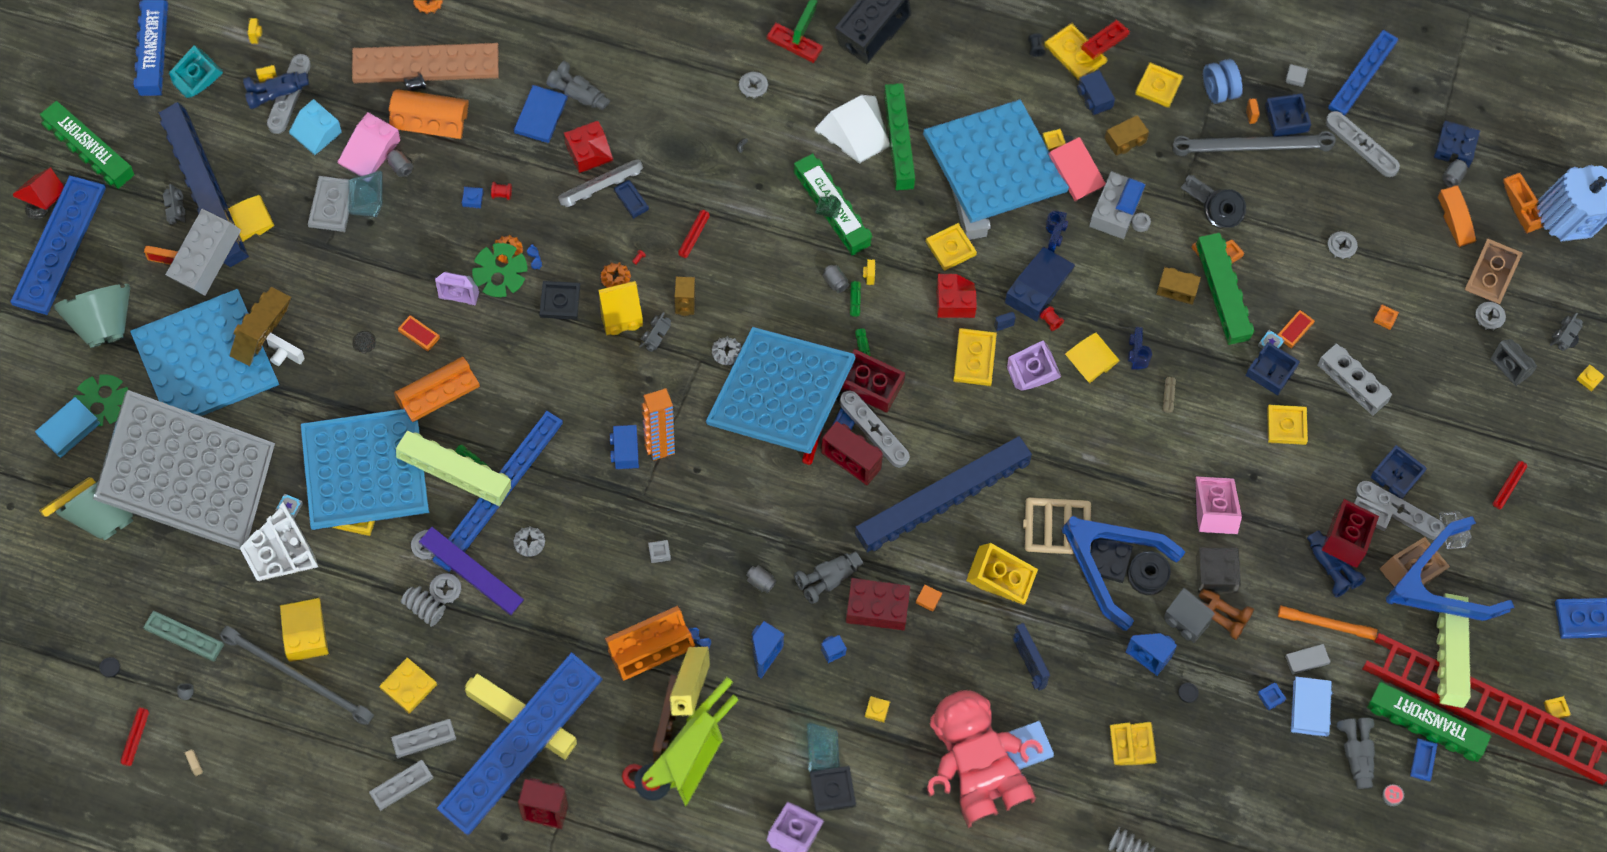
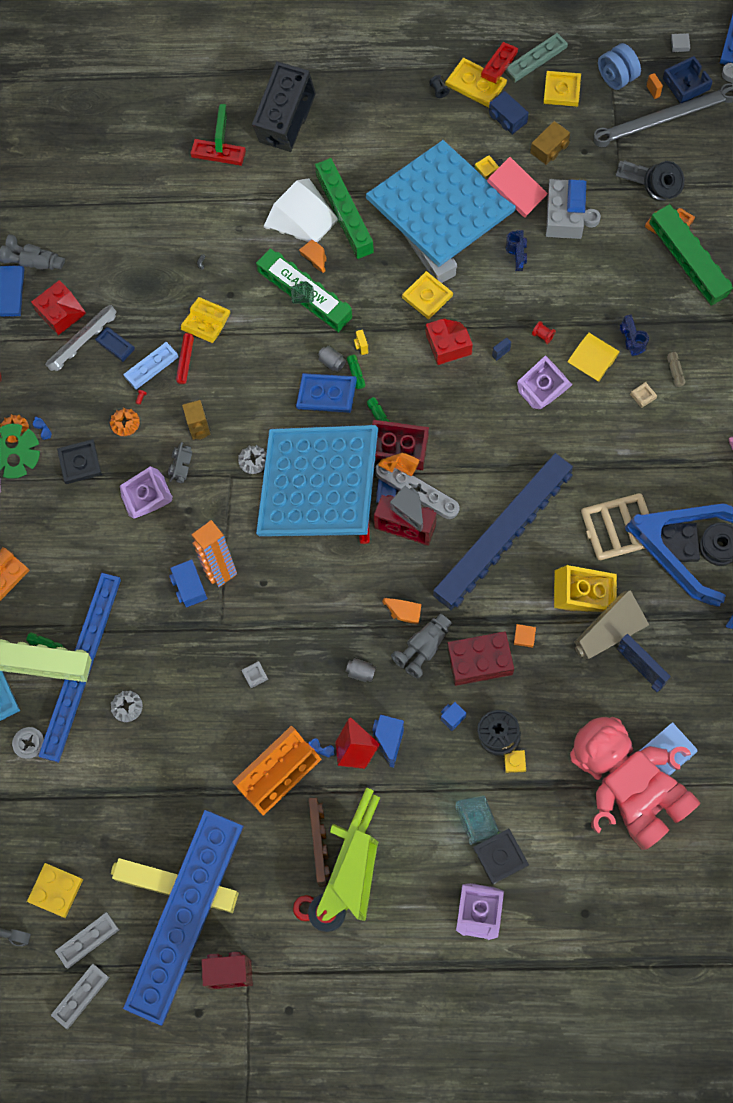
camera: 10 degrees left, 5 degrees up
light grey piece [401,586,446,627] -> none
dark purple tile [419,527,524,616] -> none
light grey gear [429,573,462,604] -> none
yellow slope [598,281,643,335] -> none
light yellow brick [670,647,710,715] -> none
light grey gear [739,72,768,99] -> none
yellow tile [953,328,997,386] -> none
dark blue slope [1005,247,1075,322] -> none
pearl gold brick [1157,267,1201,305] -> none
none -> lavender slope [120,466,173,519]
none -> light blue plate [123,342,178,390]
none -> yellow slope [181,297,230,343]
none -> blue tile [296,373,357,413]
none -> orange slope [299,239,327,273]
none -> red slope [336,718,380,769]
none -> orange slope [378,453,420,477]
none -> orange slope [383,598,421,624]
none -> dark grey slope [390,486,423,532]
none -> black wheel [477,710,521,756]
none -> sand green tile [504,33,568,82]
none -> dark tan slope [574,590,649,659]
none -> tan tile [630,382,657,408]

